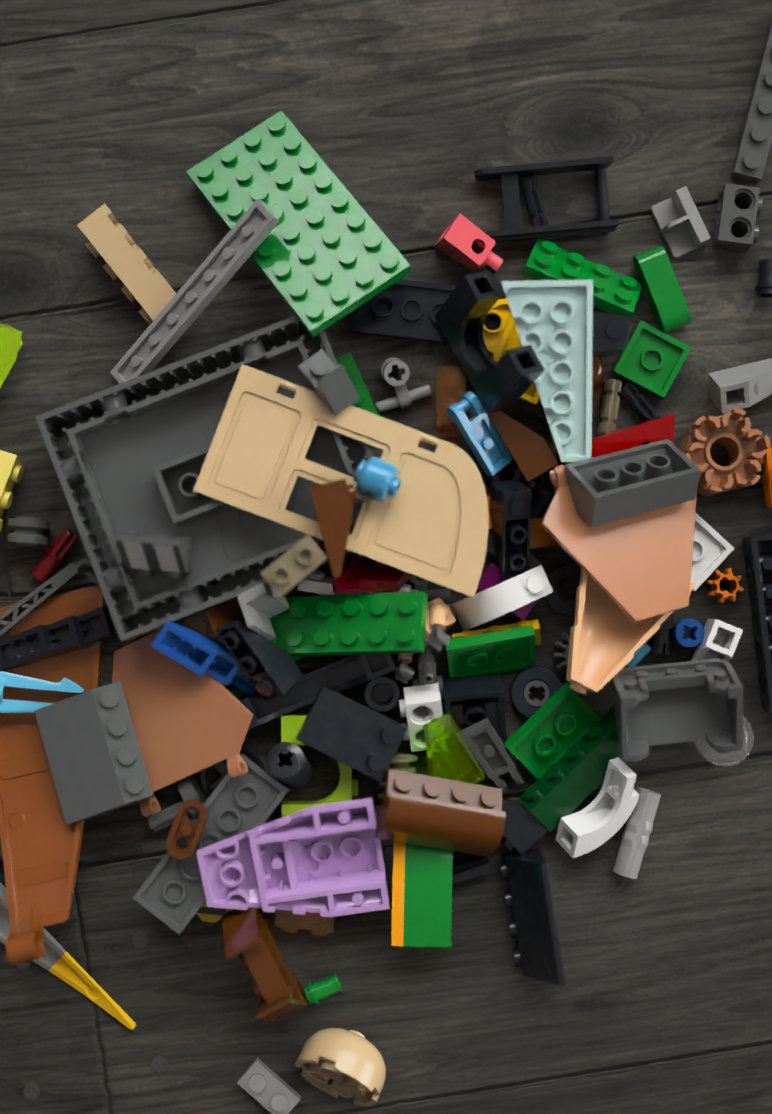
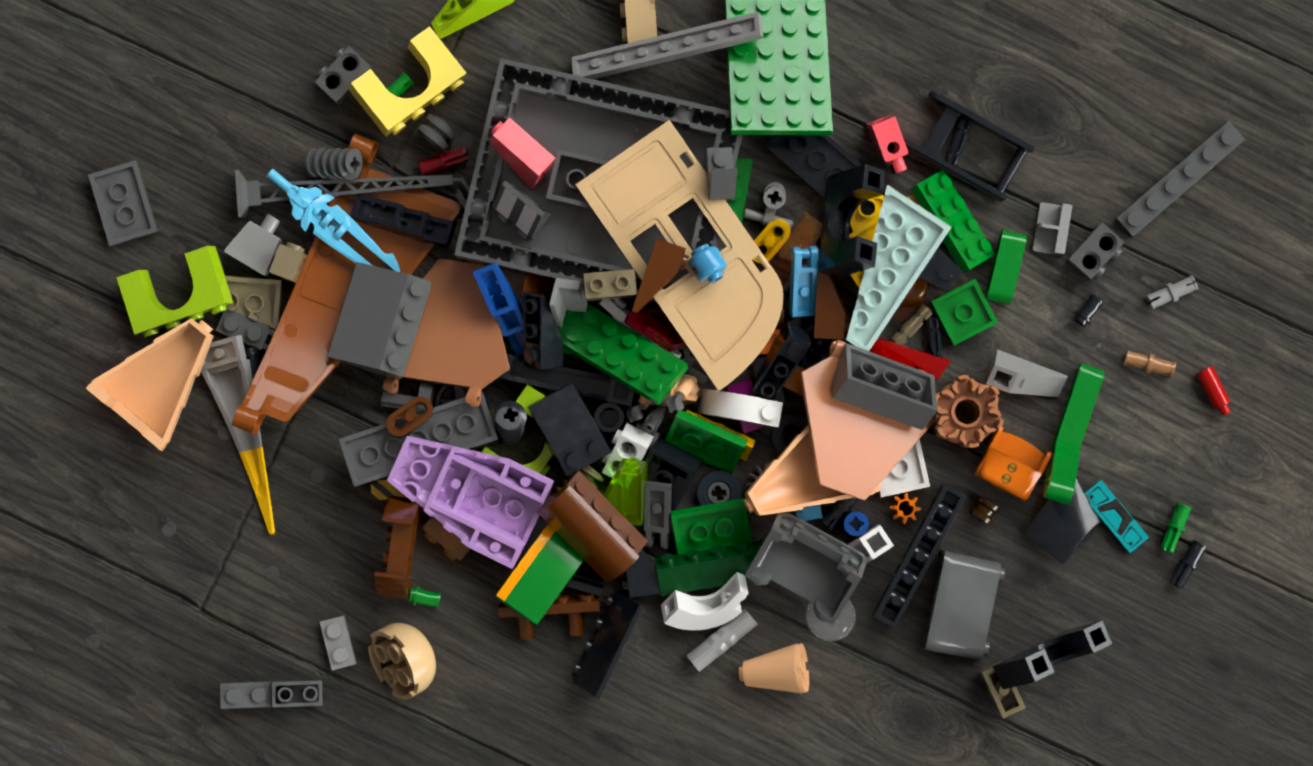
camera: 30 degrees right, 0 degrees up
none -> coral slope [490,117,555,190]
none -> reddish brown plate [498,593,600,640]
none -> light nougat cone [739,643,809,694]
none -> yellow plate [753,219,791,263]

